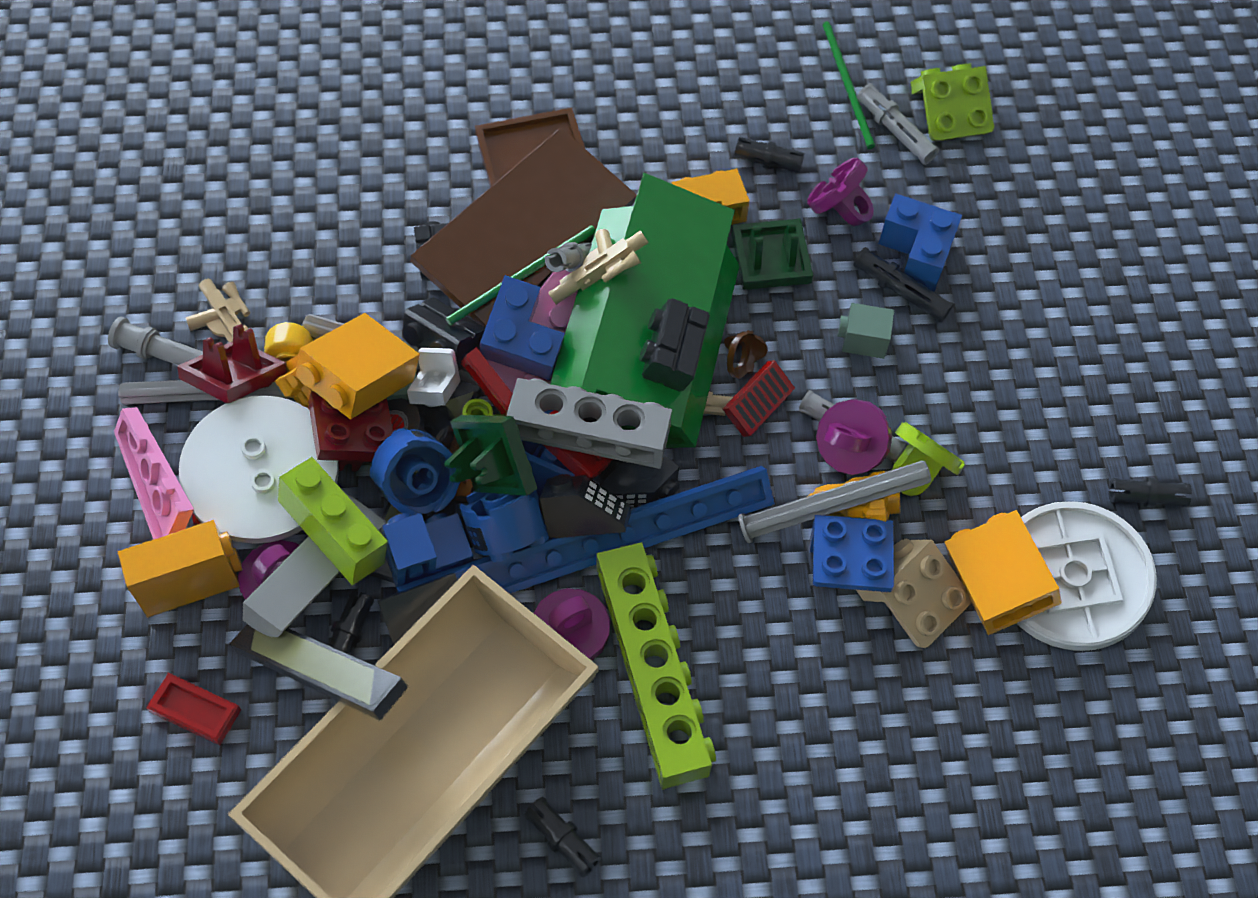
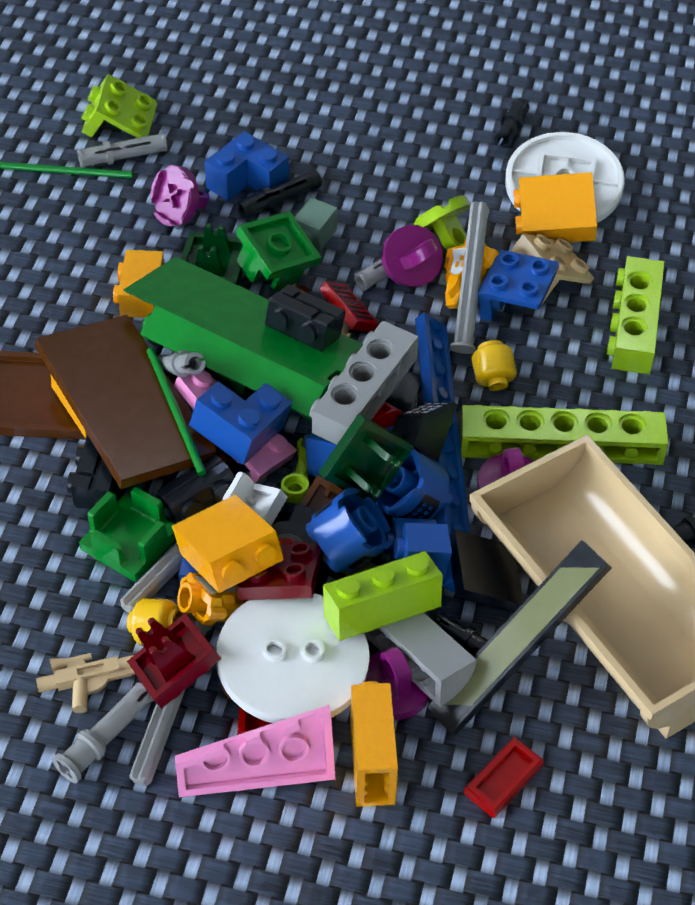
camera: 70 degrees left, 10 degrees down
red tile [461,347,513,416] -> none
tan piece [548,229,649,305] -> none
black pin [734,136,805,173] -> none
none -> green panel [79,487,176,583]
none -> green panel [236,211,322,291]
none -> yellow head [471,340,517,391]
none -> lime brick [607,256,664,375]

